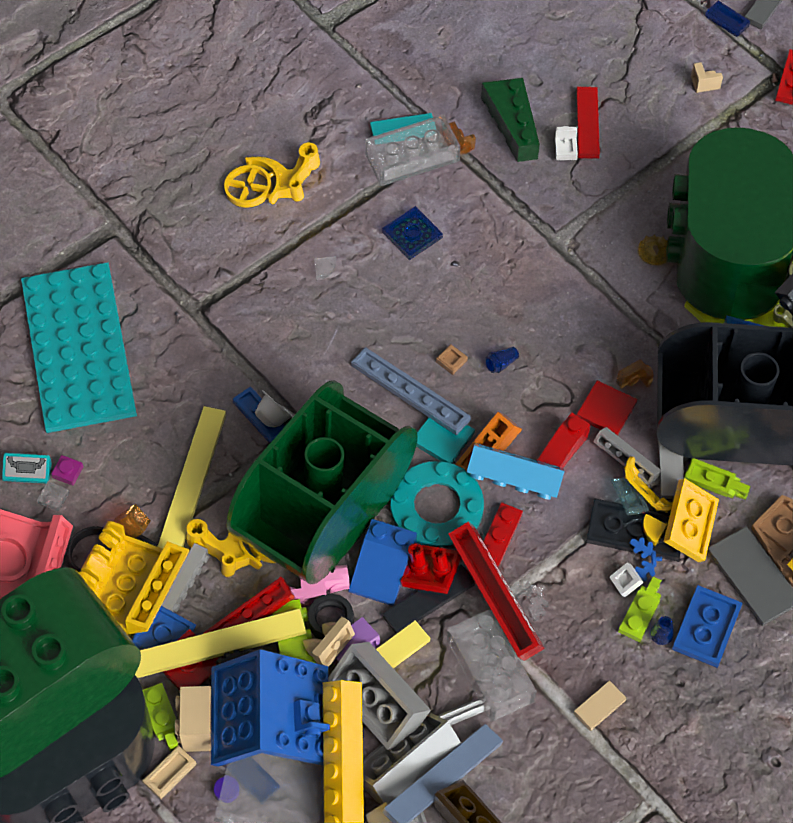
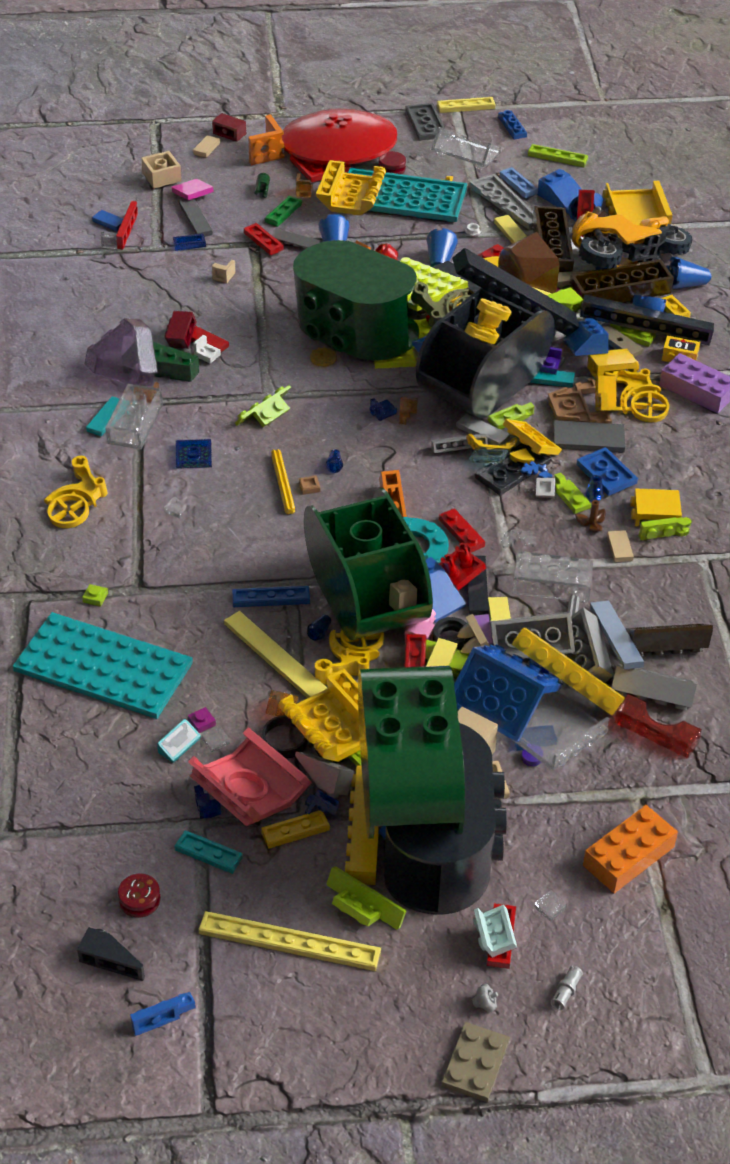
camera: 55 degrees left, 15 degrees down
white piece [255,390,295,427] -> none
blue bracket [294,700,330,738] -> none
sand blue tile [351,347,471,435] -> none
red brick [448,521,545,661] -> none
dark azure brick [467,443,565,500] -> none
red slope [537,412,591,468] -> none
red tile [577,380,638,436] -> none
none -> lime plate [82,584,108,607]
none -> clear purple panel [84,318,158,388]
none -> dark red brick [165,311,197,349]
none -> lime bracket [235,385,291,428]
none -> yellow axle [271,449,295,515]
none -> clear blue bracket [369,398,397,421]
none -> tan brick [389,580,417,611]
none -> yellow piece [465,299,512,344]
none -> reddish brown plant [575,500,606,532]
none -> yellow panel [630,488,682,526]
none -> lime hinge [638,517,692,540]

